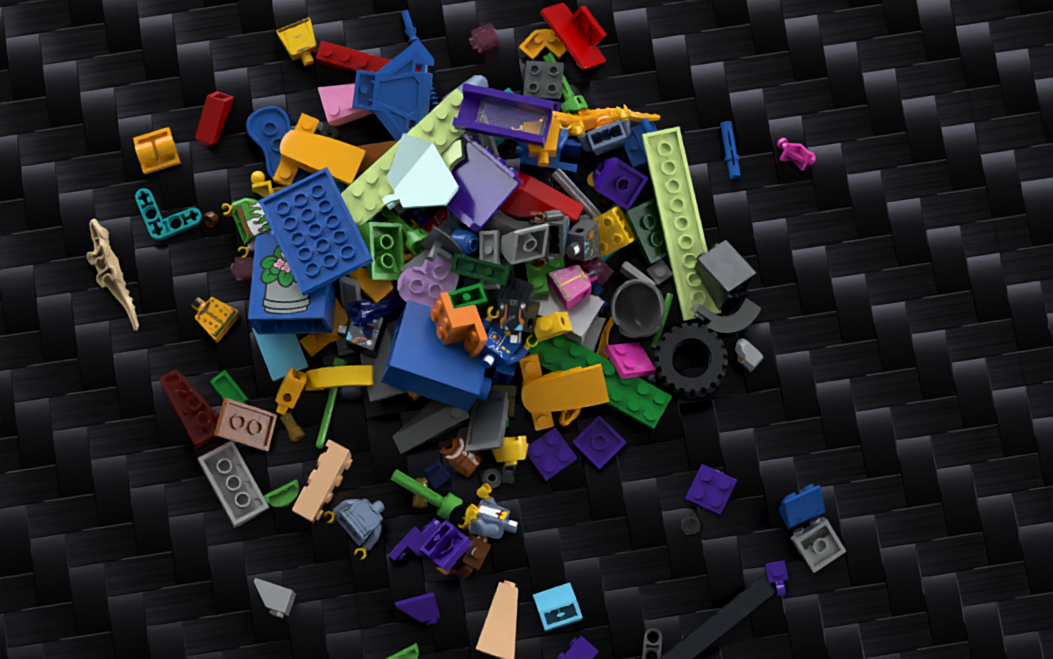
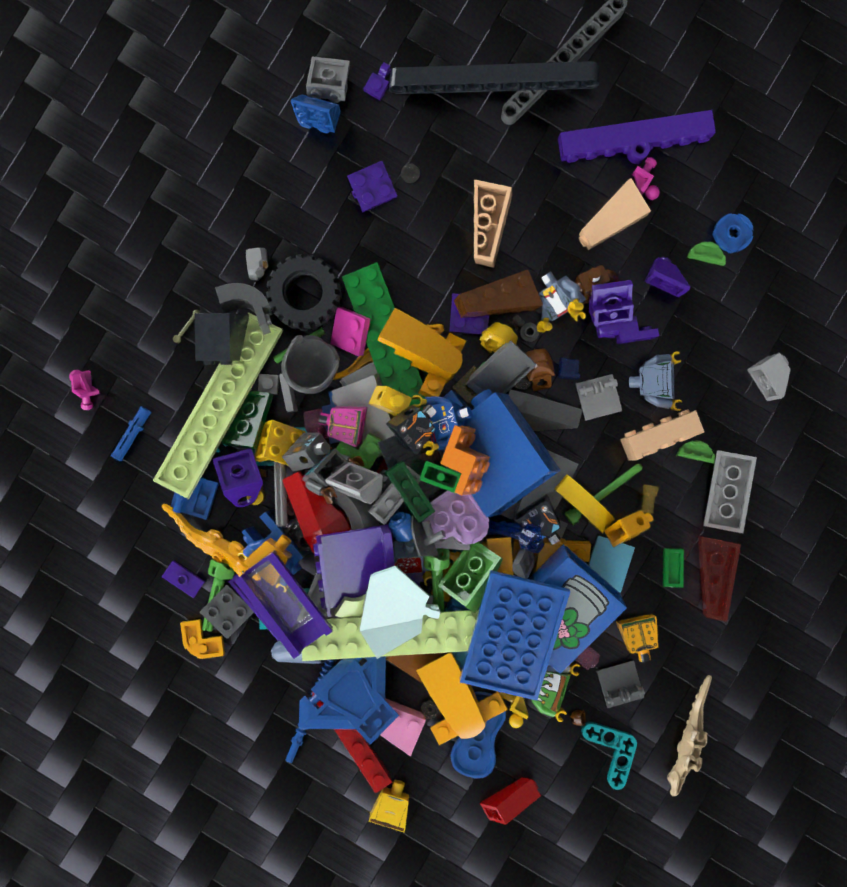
camera: 140 degrees left, 10 degrees up
light orange plate [133,127,181,175] -> none
tile [214,398,278,452] -> none
bright green piece [391,469,463,522] -> none
clear yellow pin [412,478,428,508] -> none
clear pink brick [469,22,499,53] -> none
medium azure slope [533,583,582,632] -> none
red bracket [540,3,607,70] -> none
sand blue torso [572,104,631,156] -> none
dark purple plate [572,415,627,470] -> none
none -> dark purple plate [162,560,206,598]
none -> olive hinge [173,310,200,343]
none -> reddish brown wedge [454,270,543,318]
none -> light nougat wedge [474,180,512,268]
none -> light grey hinge [576,374,622,421]
none -> dark grey hinge [597,660,645,708]

